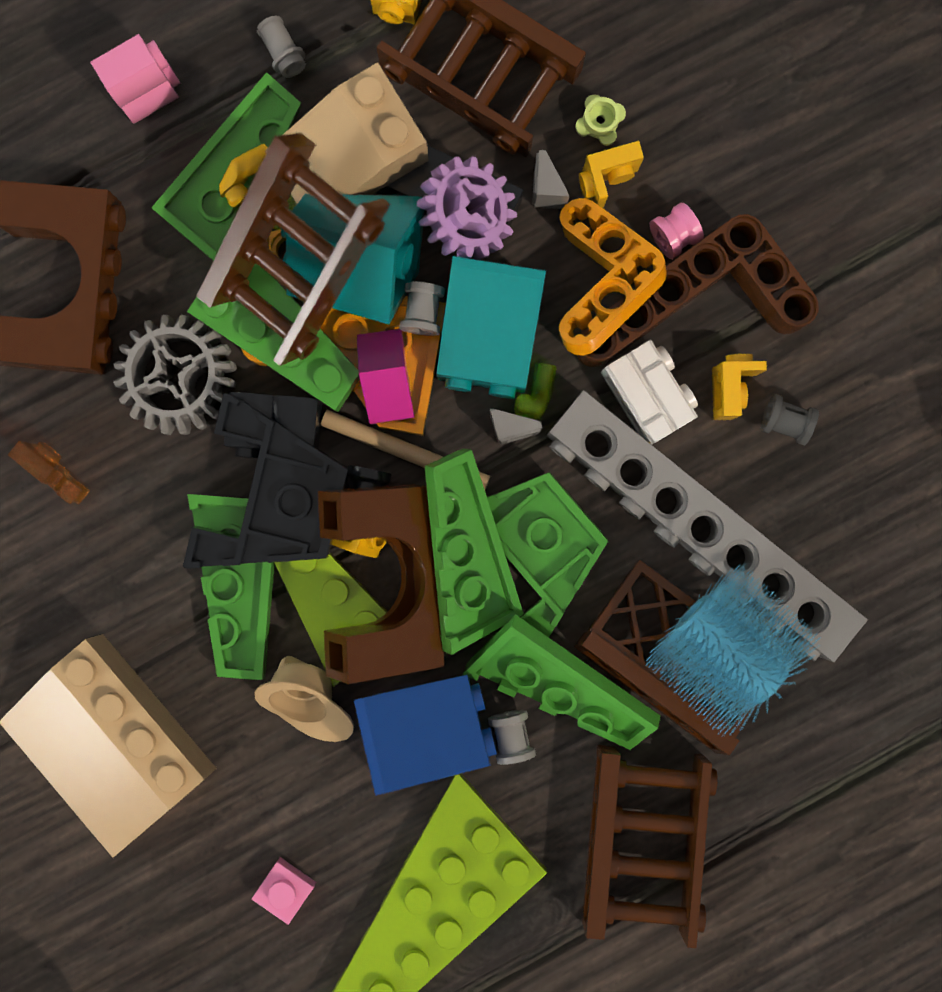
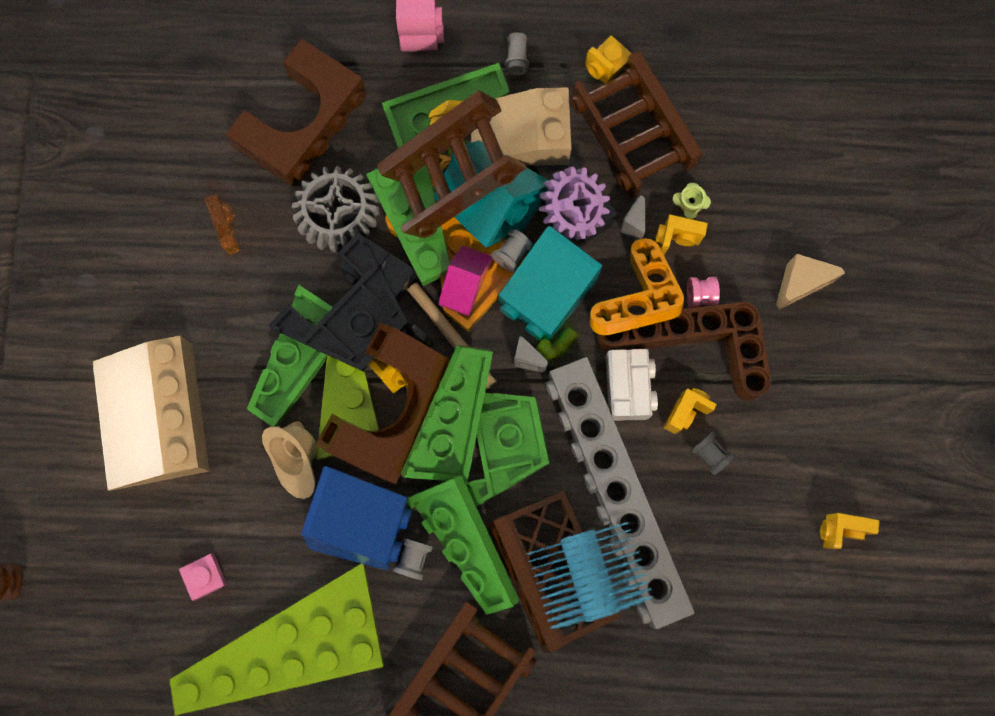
camera: 25 degrees right, 10 degrees down
none -> tan slope [776,254,845,310]

